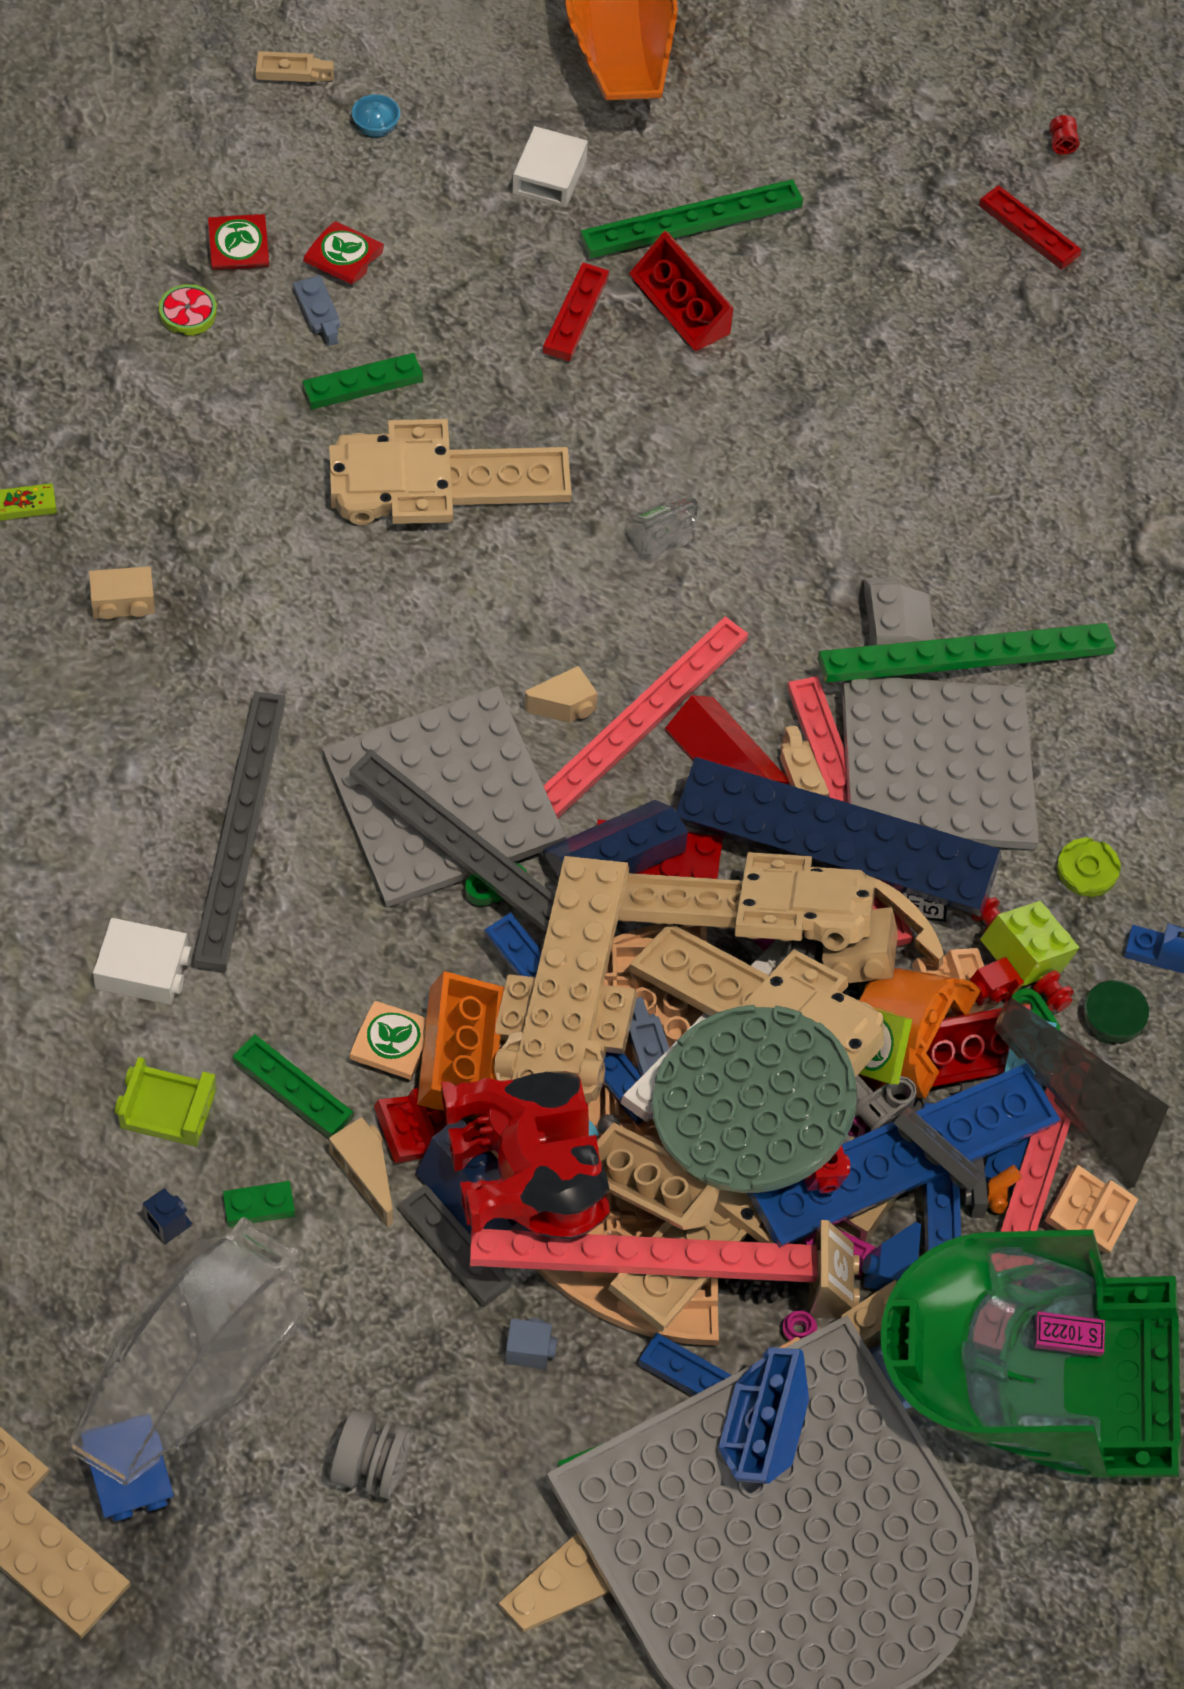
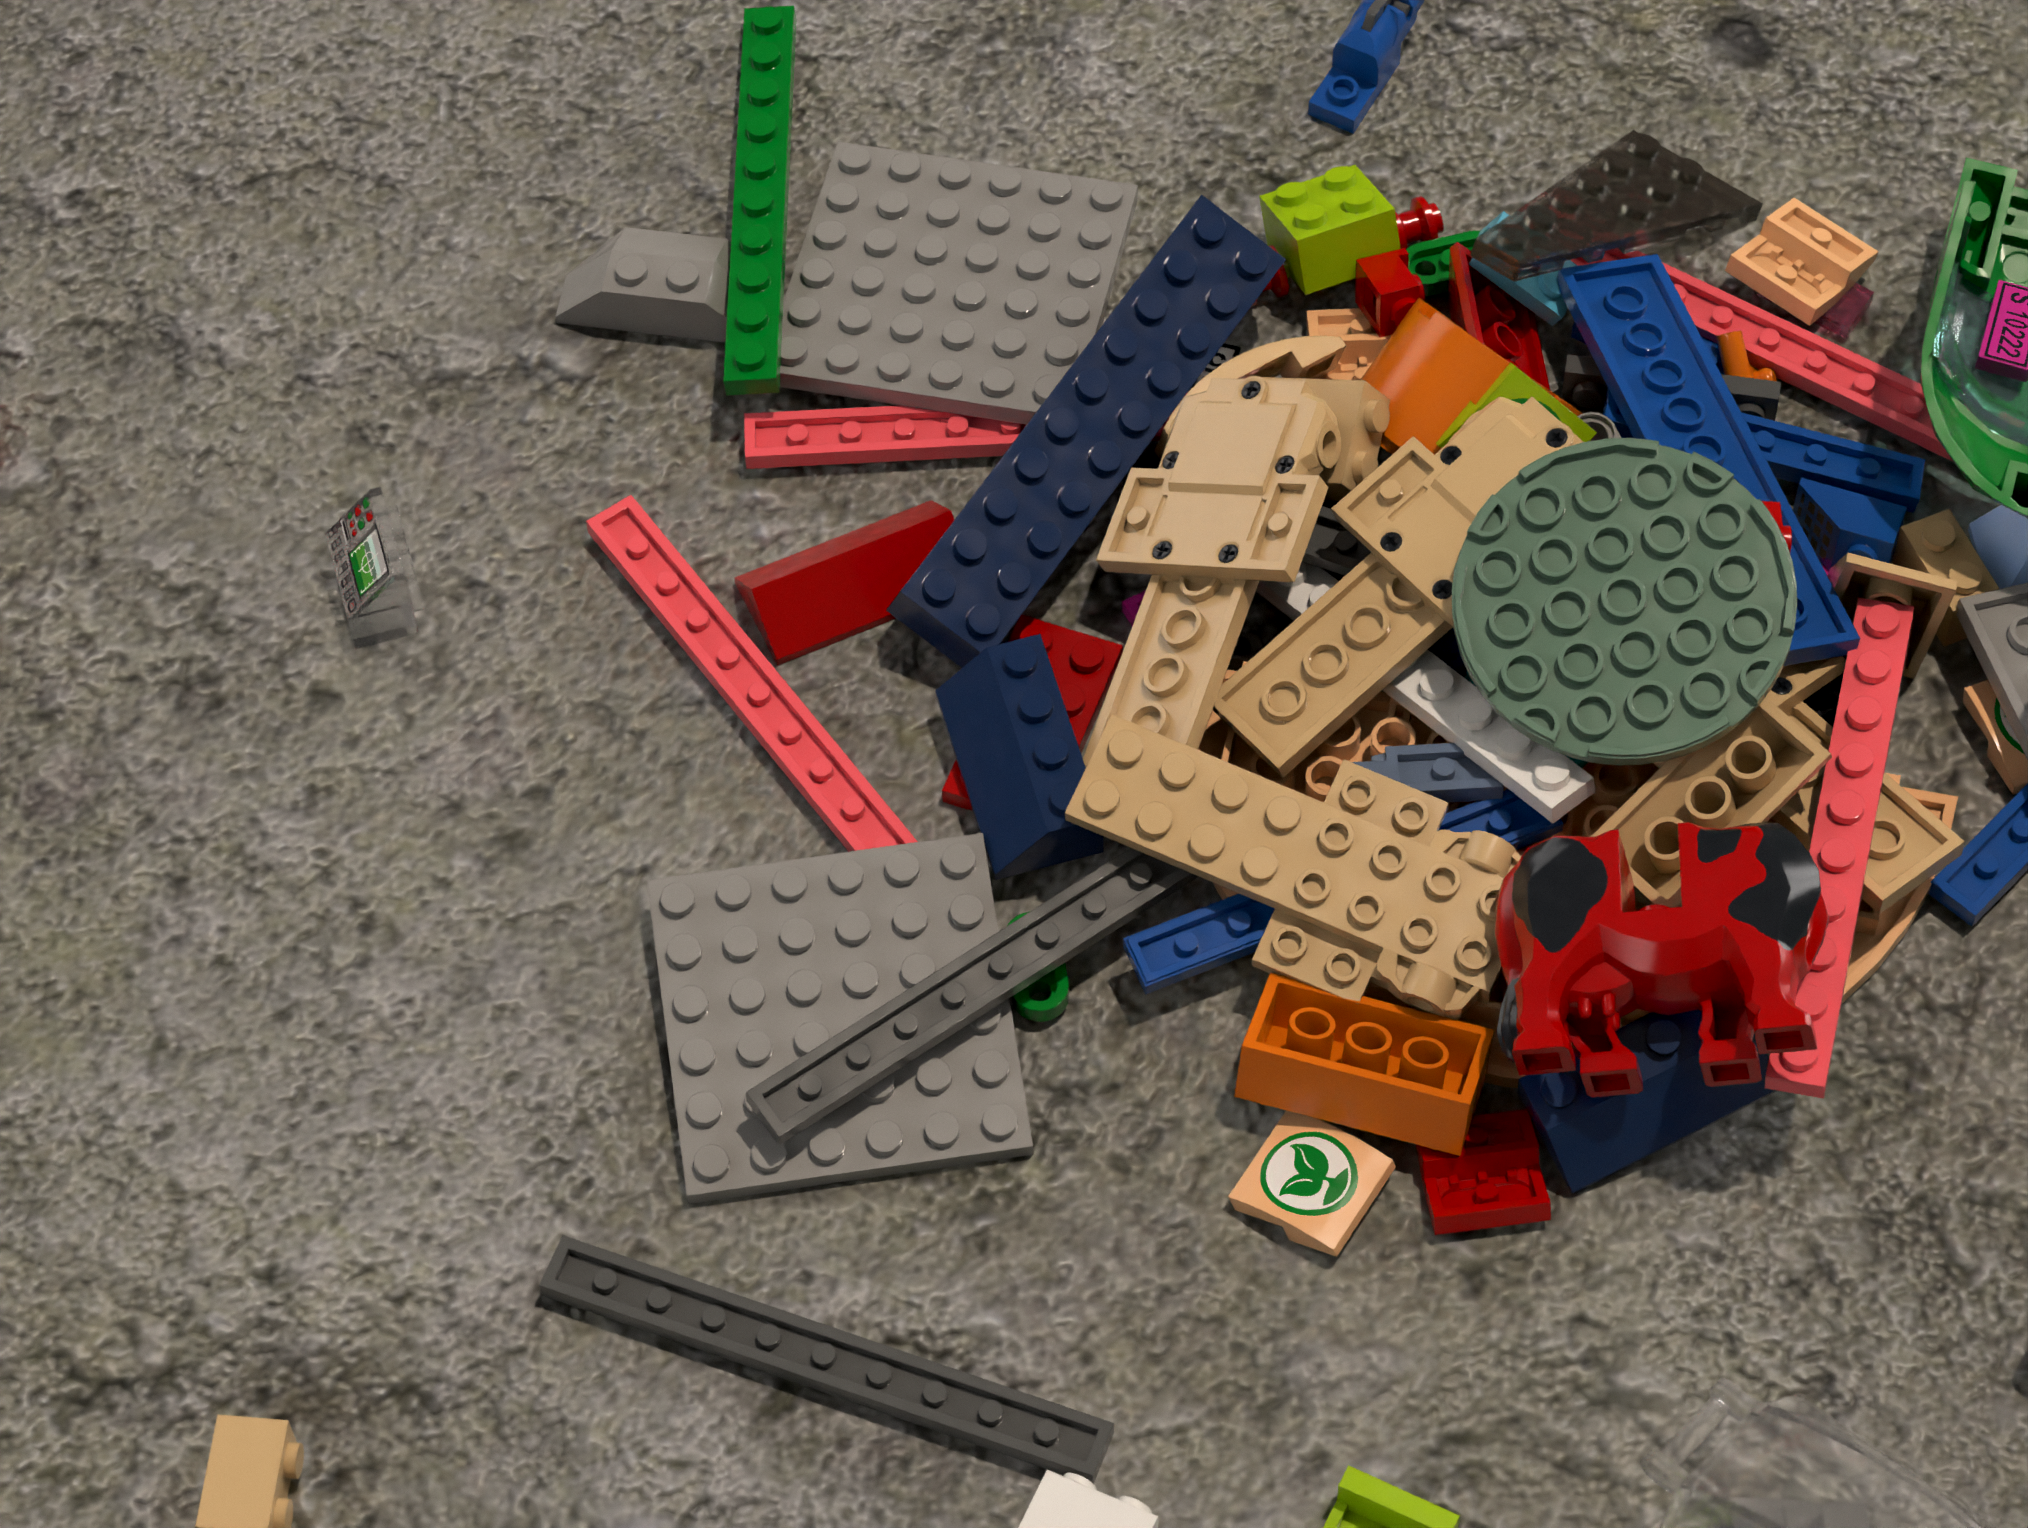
camera: 70 degrees left, 0 degrees up
green plate [223,1181,295,1227] -> none
green plate [232,1034,354,1138] -> none
tan piece [329,419,572,525] -> none
tan slope [329,1117,393,1227] -> none
dark grey plate [399,1185,511,1307] -> none
sand blue brick [505,1318,557,1370] -> none
tan slope [524,666,597,723] -> none
tan hinge [780,726,829,797] -> none
dark pink plate [782,1311,817,1341] -> none
dark grey plate [894,1107,985,1191] -> none
lime tile [1057,837,1121,897] -> none
dark green tile [1083,980,1149,1043] -> none

